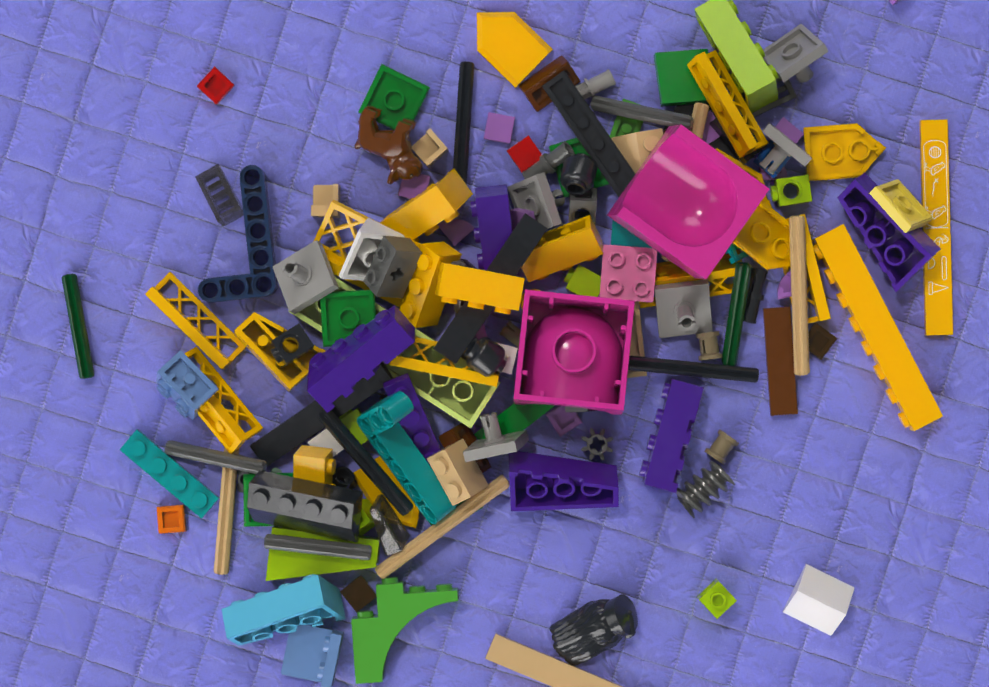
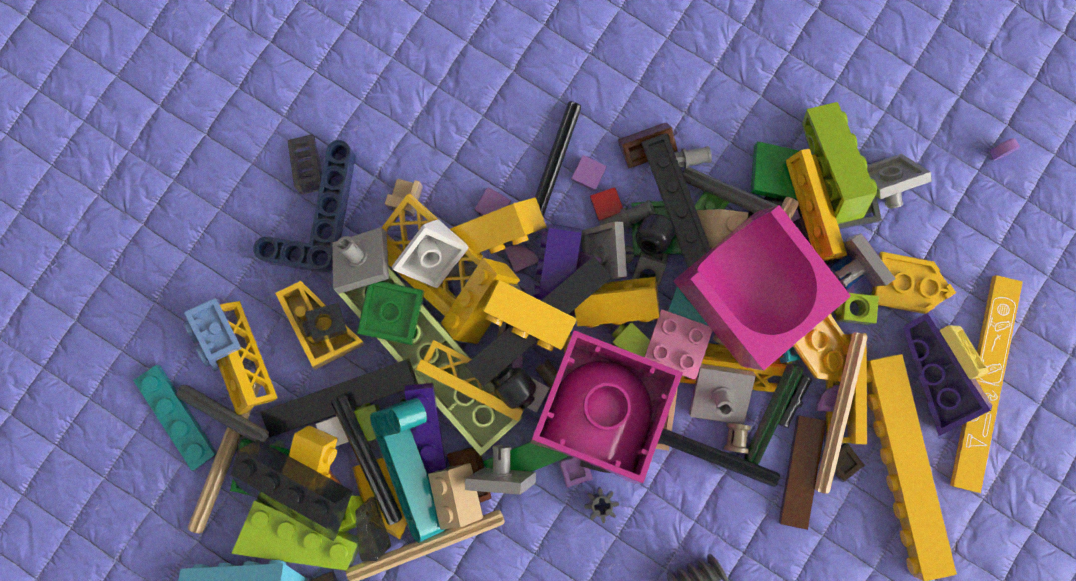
camera: 15 degrees right, 5 degrees down
dark green axle [62,273,94,379] -> none
yellow fence [145,272,246,370] -> none
orange tile [156,504,187,534] -> none
red tile [197,66,235,105] -> none
dark grey axle [264,534,372,560] -> none
dark purple wedge [307,305,415,413] -> none
black plate [332,466,357,489] -> none
reddish brown animal [354,106,423,184] -> none
green tile [358,64,430,130] -> none
dark grey brick [363,236,423,298] -> none
tan panel [412,128,449,168] -> none
yellow tile [477,12,553,88] -> none
dark purple wedge [508,451,619,511] -> none
dark purple wedge [639,378,704,493] -> none
dark tan bush [704,429,739,465] -> none

